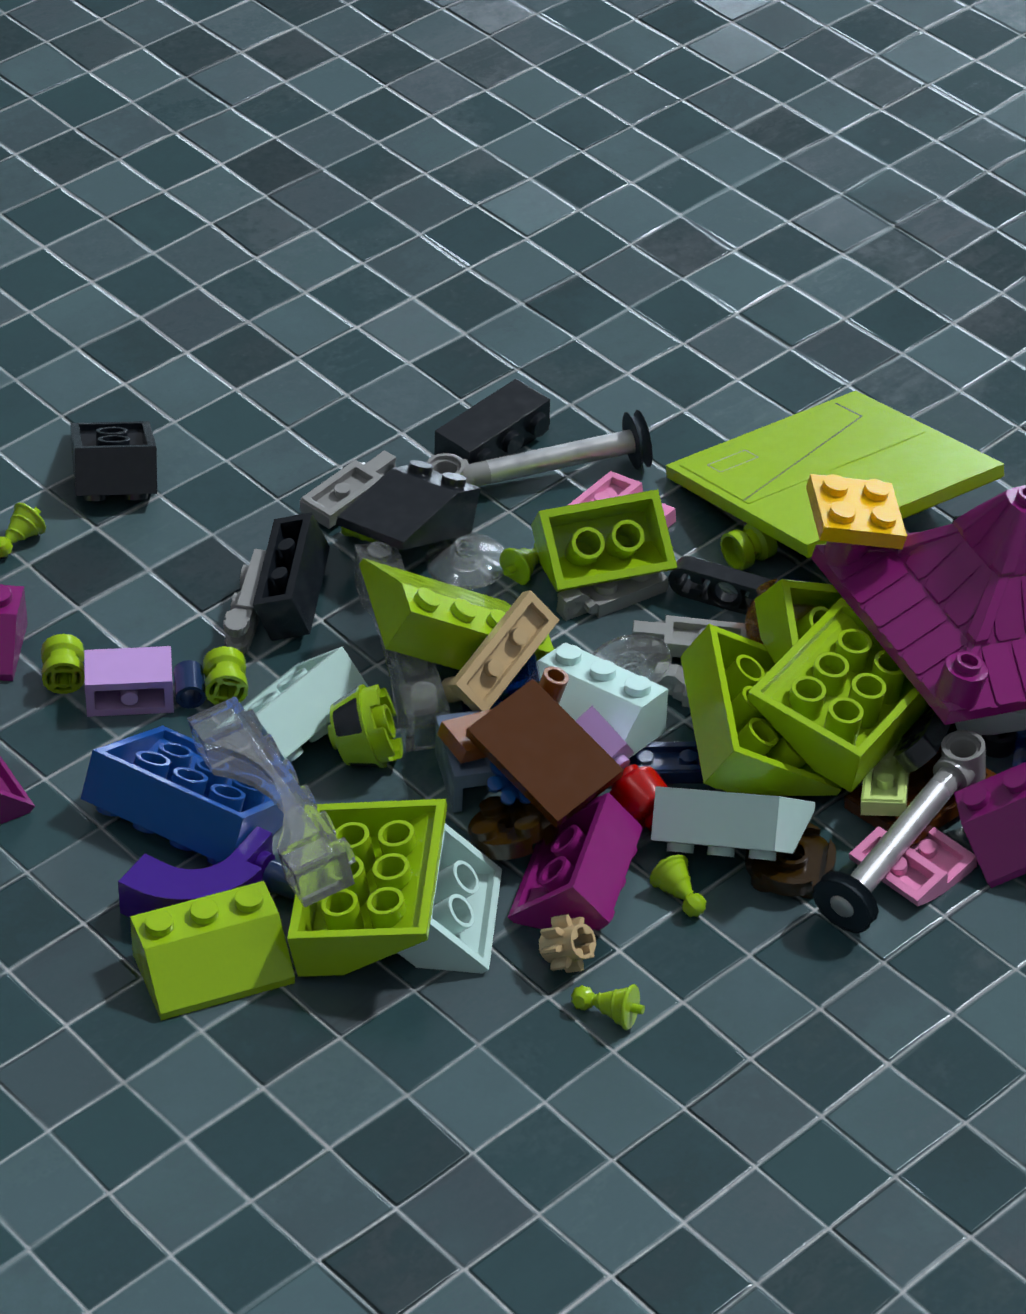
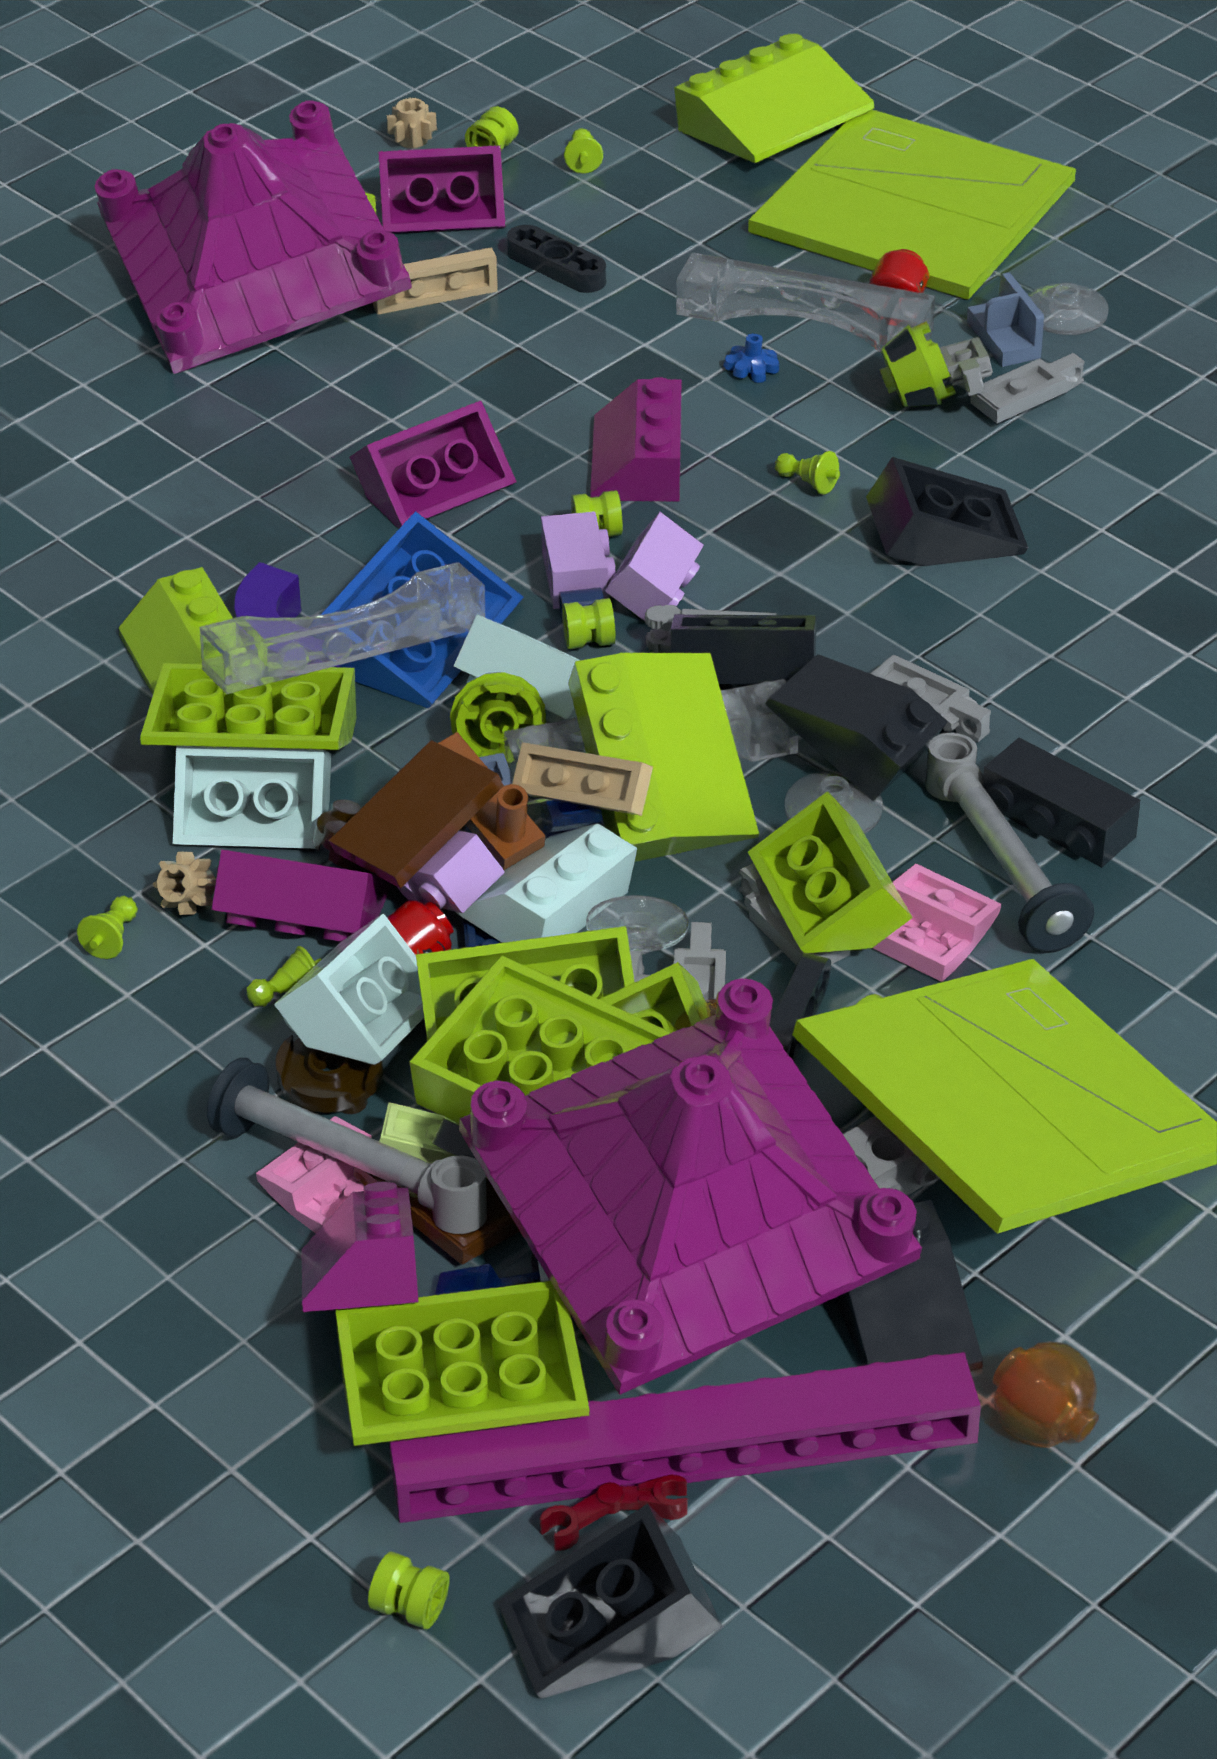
camera: 90 degrees right, 0 degrees up
yellow plate [806,474,907,549] -> none
none -> lavender brick [605,512,704,621]

